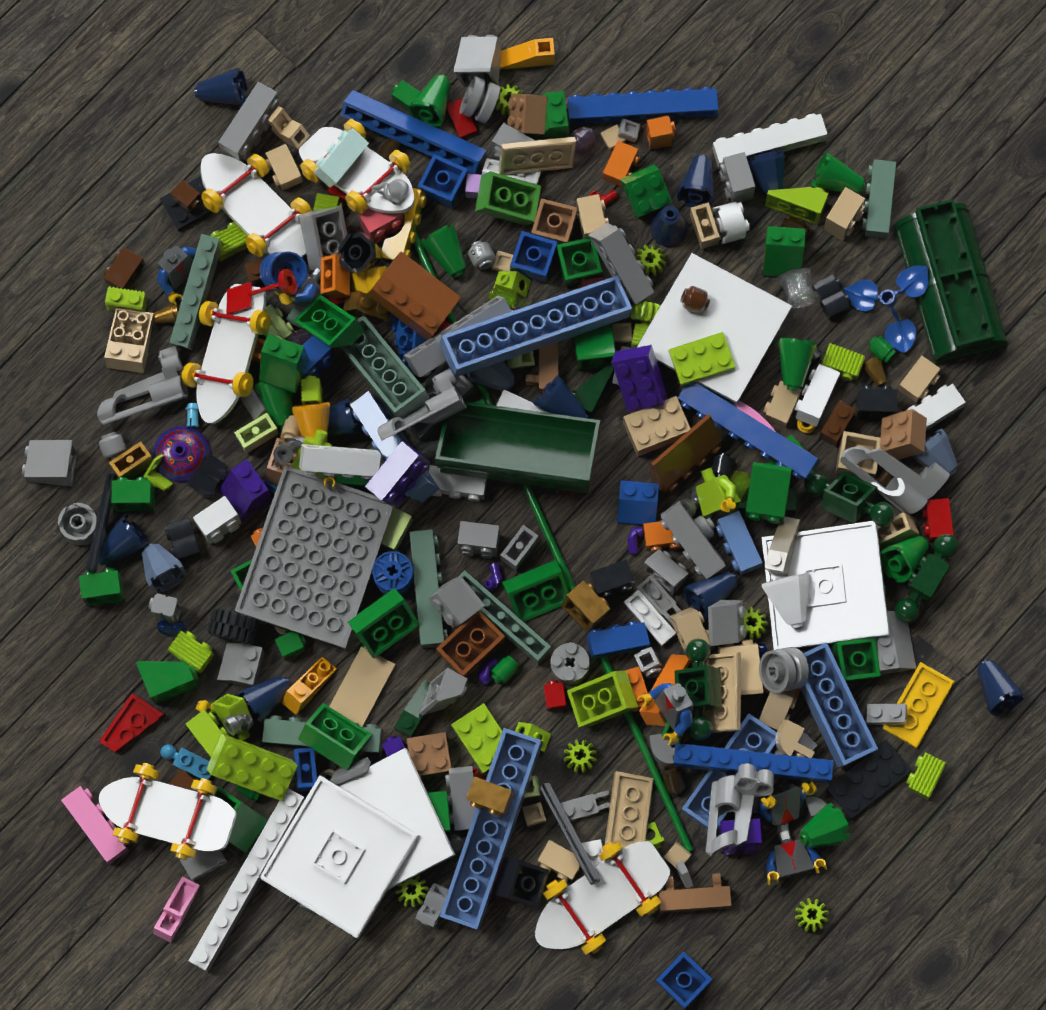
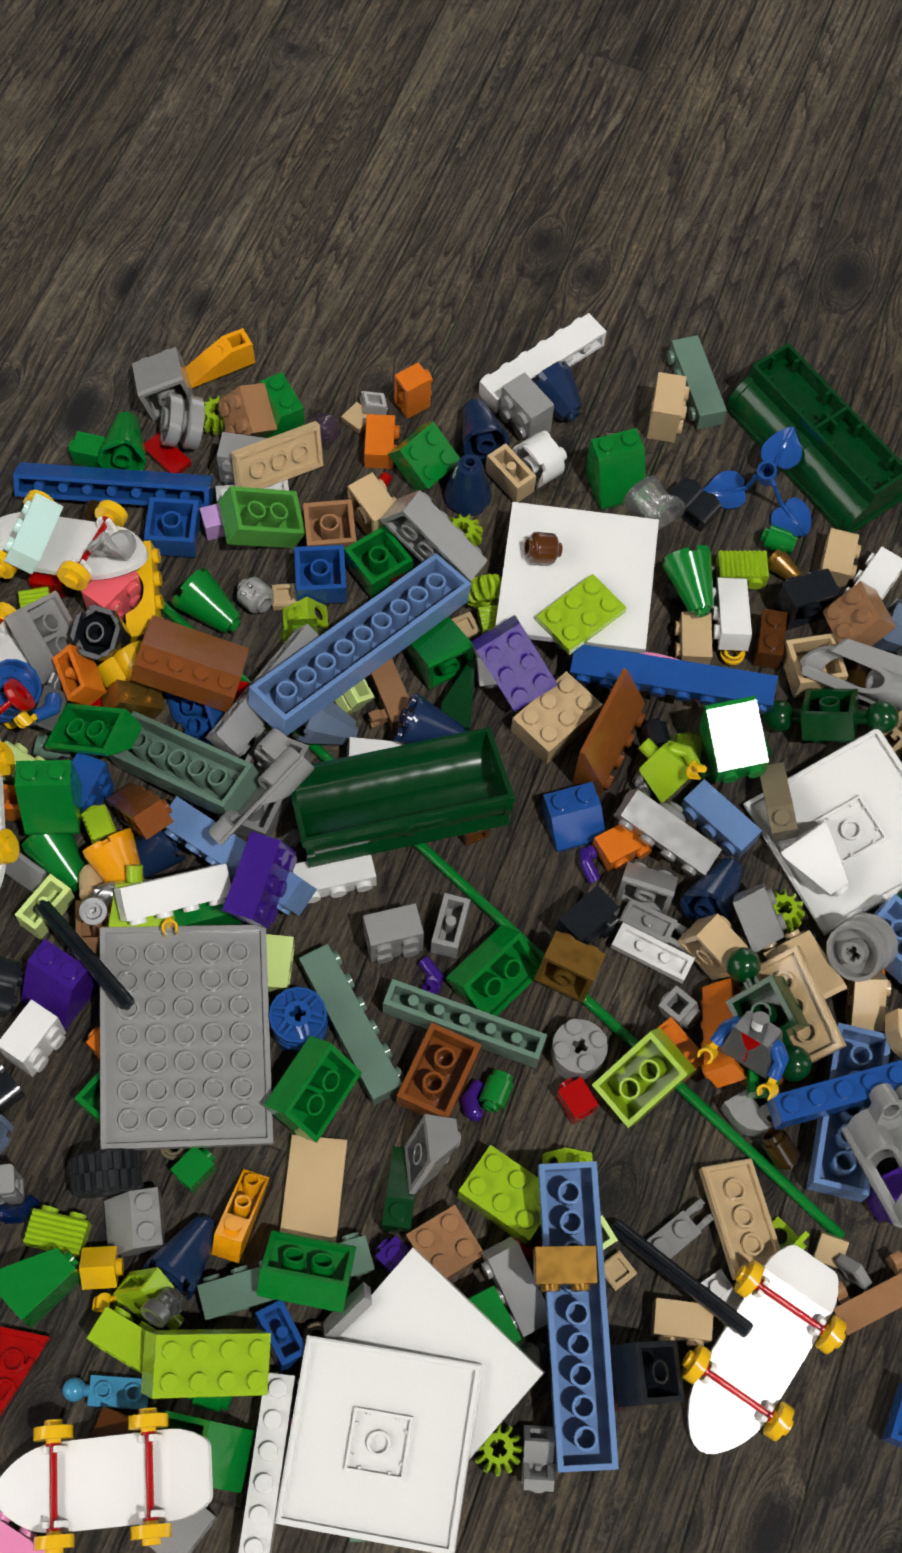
camera: 30 degrees left, 10 degrees down
light grey slope [428,576,485,628] -> none
lime gear [564,740,596,773] -> none
blue brick [568,87,718,125] -> none
blue brick [586,621,650,660] -> none
lime slope [765,187,828,226] -> none
green cone [811,152,866,194] -> none
none -> black axle [36,900,135,1011]
none -> yellow brick [79,1246,124,1290]
none -> dark orange brick [105,782,174,840]

